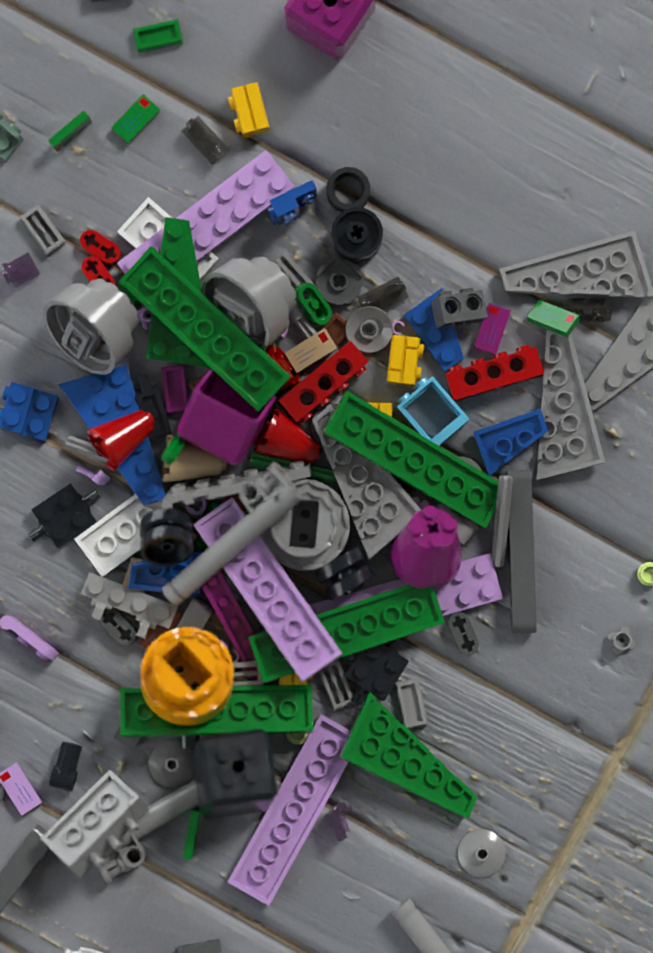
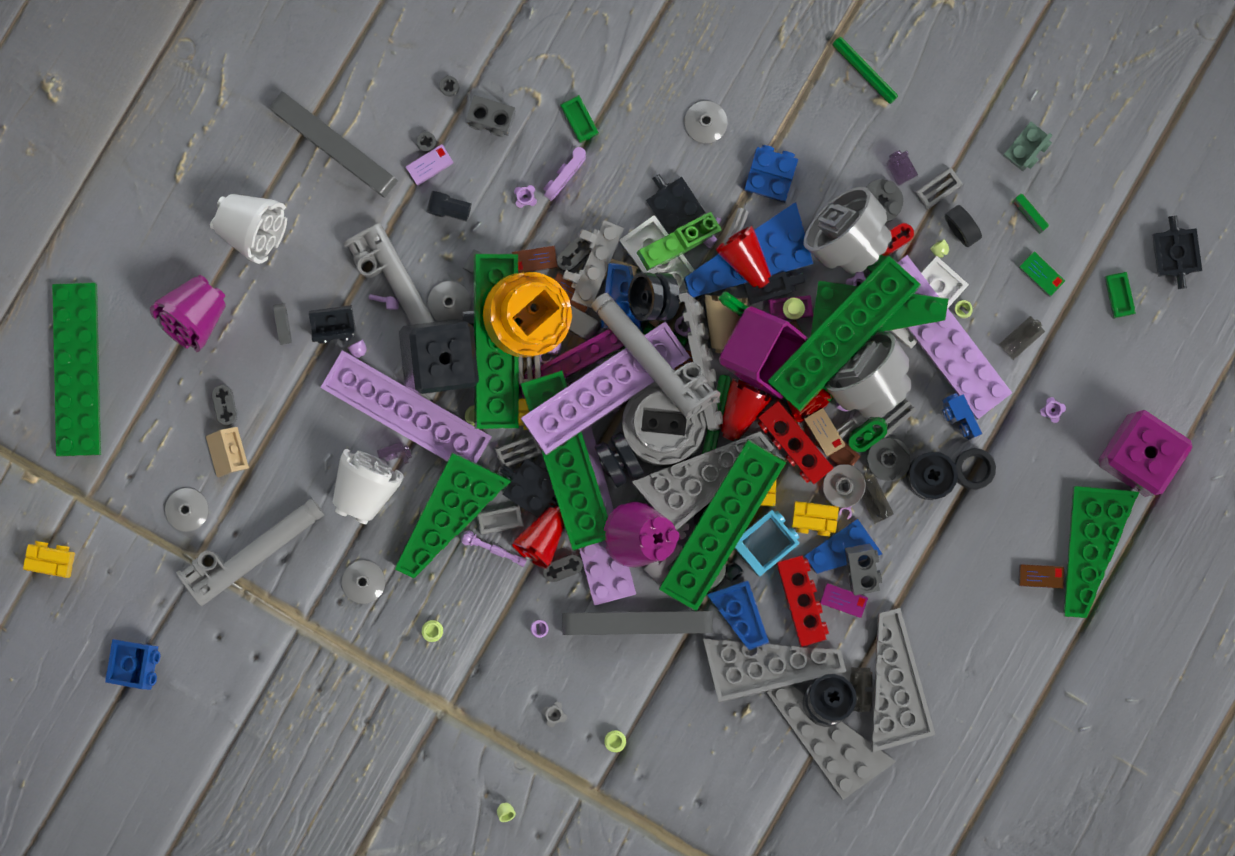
camera: 95 degrees right, 0 degrees up
light grey piece [40,770,149,878] -> none
red beam [80,230,121,265] -> none
green tile [182,809,201,860] -> none
yellow brick [227,82,270,138] -> none
light grey axle [491,475,513,567] -> none
tile [527,300,580,338] -> none
none -> black bracket [309,305,356,344]
none -> white cone [332,449,404,524]
none -> lavender hinge [347,339,367,358]
none -> lavender hand [369,294,399,310]
none -> yellowish green plate [422,620,444,642]
none -> lavender piece [460,530,527,567]
none -> copper tile [512,246,558,273]
none -> red cone [512,507,565,569]
none -> lavender plate [514,185,537,208]
none -> lavender hinge [530,620,549,638]
none -> bright green slope [637,212,722,271]
none -> black hinge [725,563,744,582]
none -> yellowish green plate [783,298,805,320]
none -> black wheel [802,674,857,727]
none -> dark grey plate [866,179,903,223]
none -> yellowish green hinge [930,239,949,258]
none -> black tyre [945,205,982,247]
none -> yellowish green hinge [955,300,973,318]
none -> reddish brown tile [1019,564,1064,588]
none -> lavender plate [1040,397,1066,423]
none -> green wing [1063,486,1139,618]

